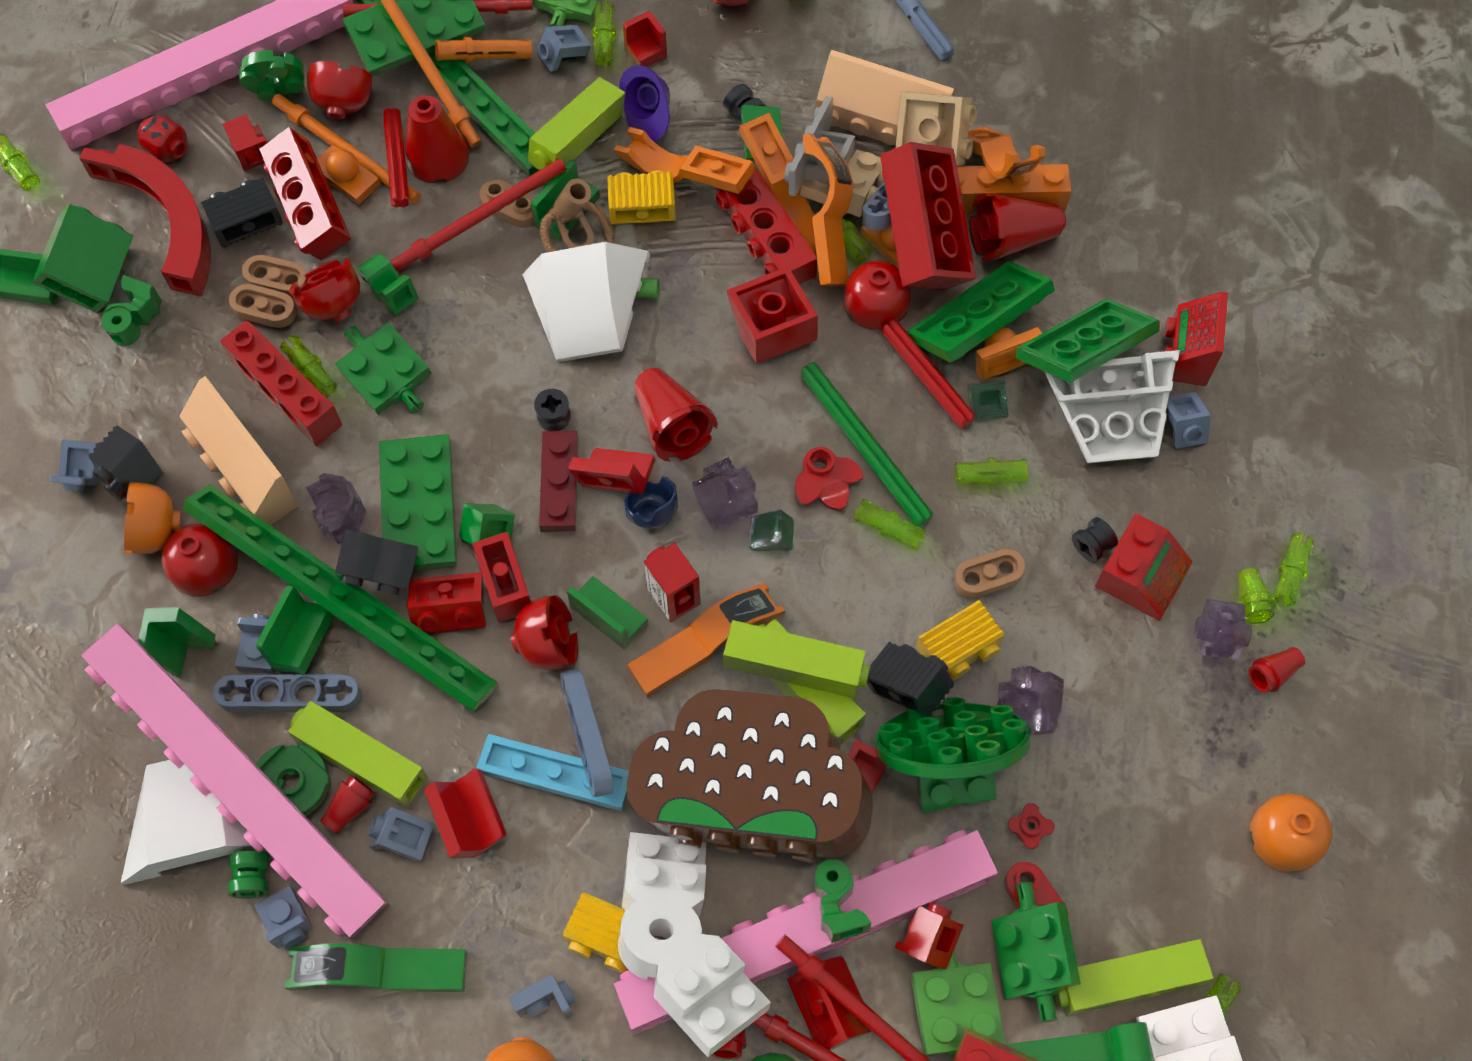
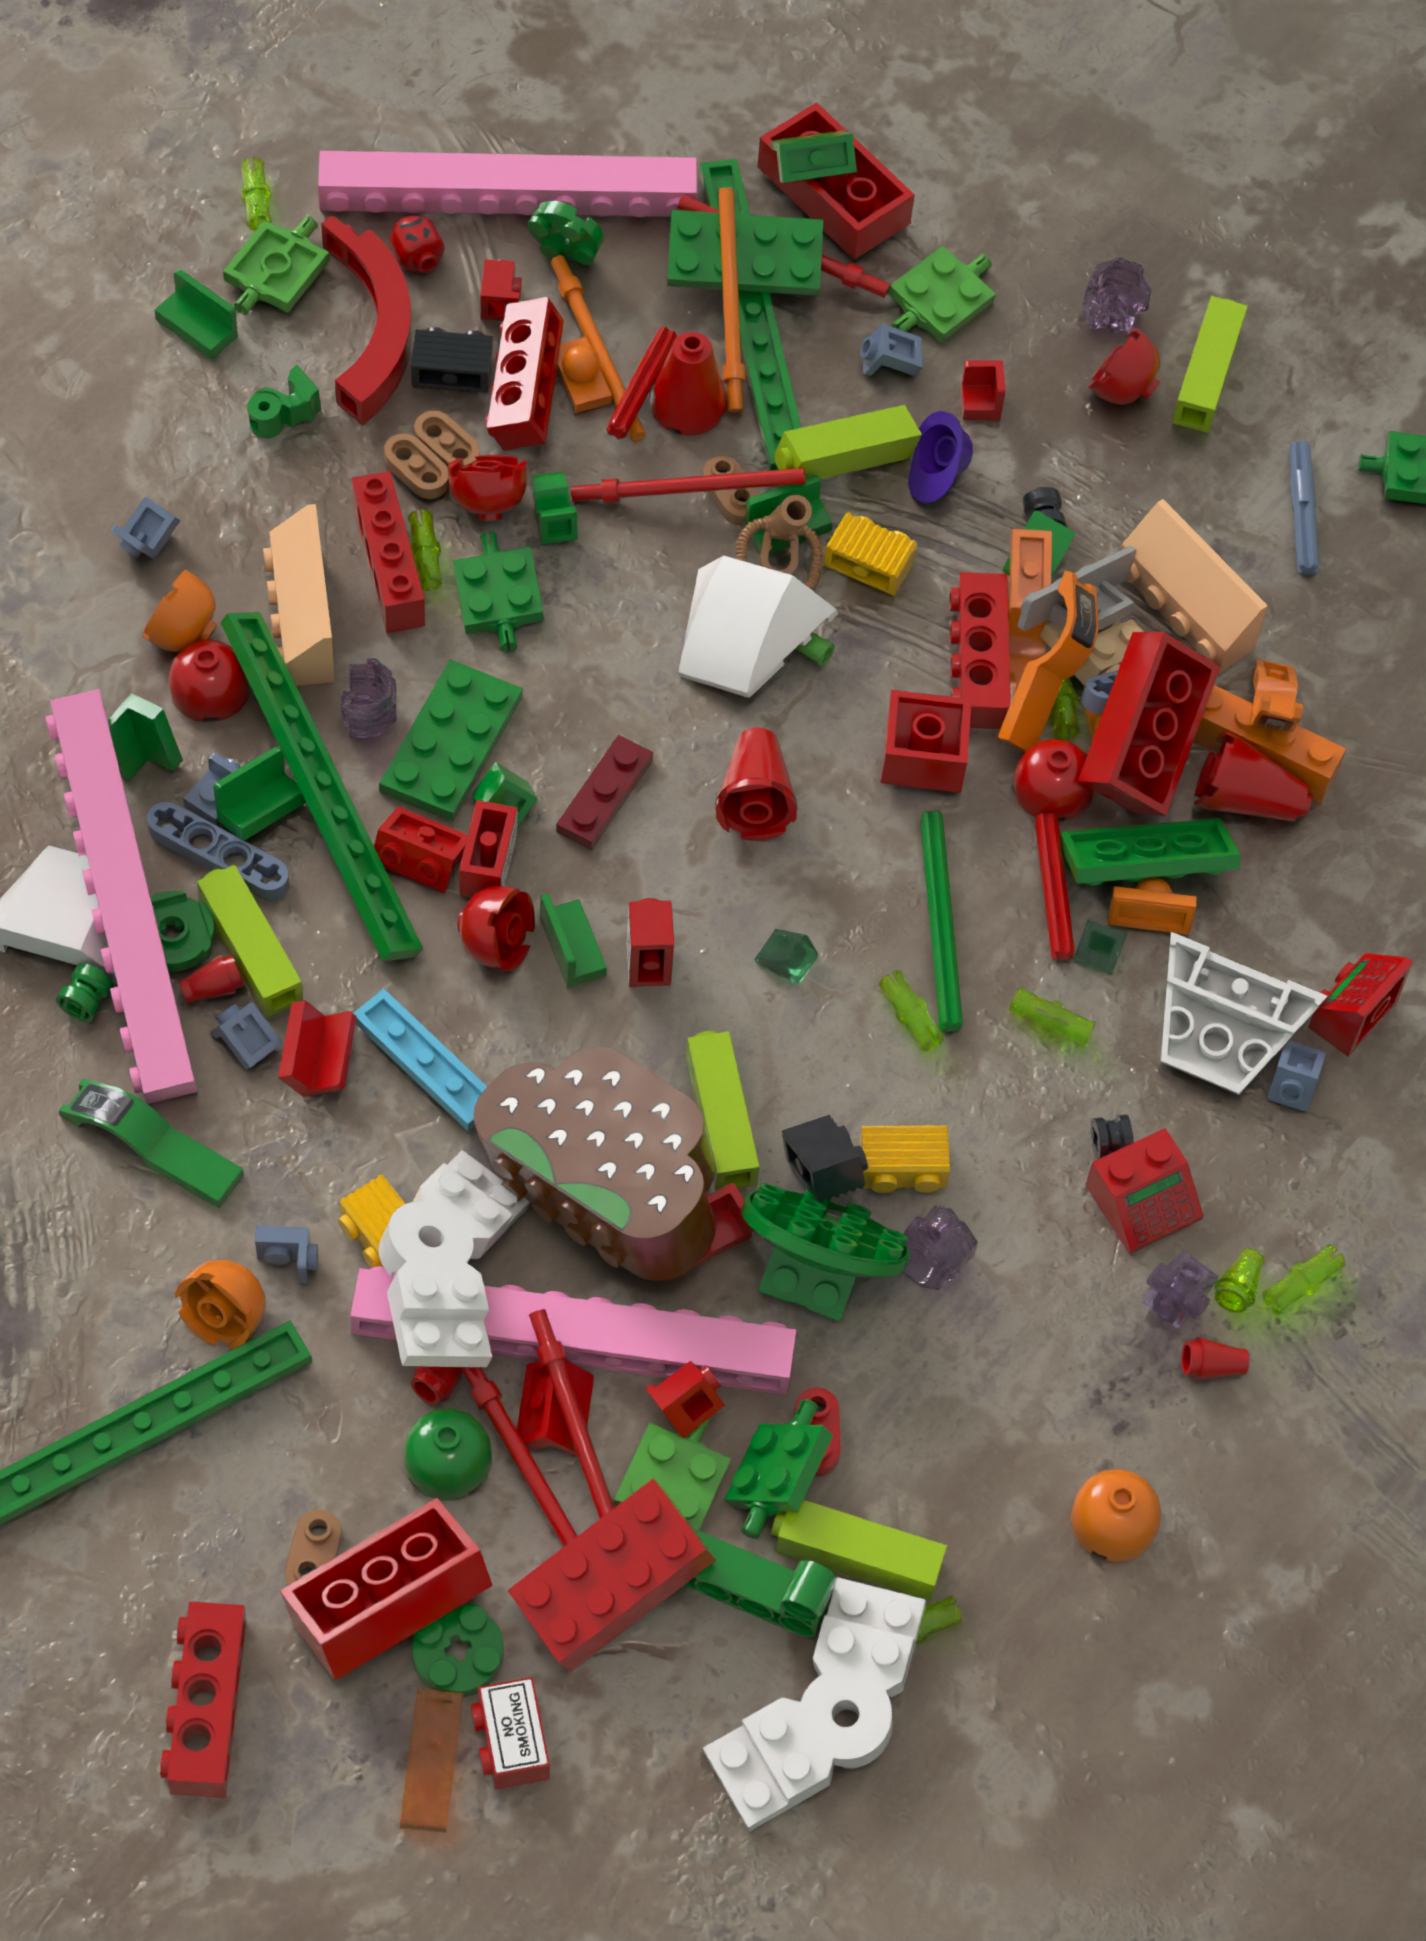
camera: 25 degrees right, 5 degrees down
green brick [32,204,134,313] -> none
black brick [89,426,163,501] -> none
sand blue bracket [255,886,314,949] -> none
red cylinder [307,61,372,119] -> none
black brick [335,529,418,595] -> none
orange pin [435,37,532,63] -> none
black wheel [534,389,571,431] -> none
sand blue beam [560,668,614,797] -> none
red panel [568,448,656,494] -> none
clear neon green pin [591,1,616,66] -> none
orange piece [614,127,755,194] -> none
dark blue hair [624,476,678,529] -> none
orange piece [627,583,785,698] -> none
clear purple hair [692,457,758,528] -> none
lime brick [723,620,870,698] -> none
red plate [795,447,863,510] -> none
green leg [814,859,871,943] -> none
tan plate [896,92,977,166] -> none
medium nougat plate [954,548,1025,598] -> none
red plate [1008,803,1055,849] -> none
green tile [1016,298,1160,383] -> none
none -> bright green plate [223,216,329,315]

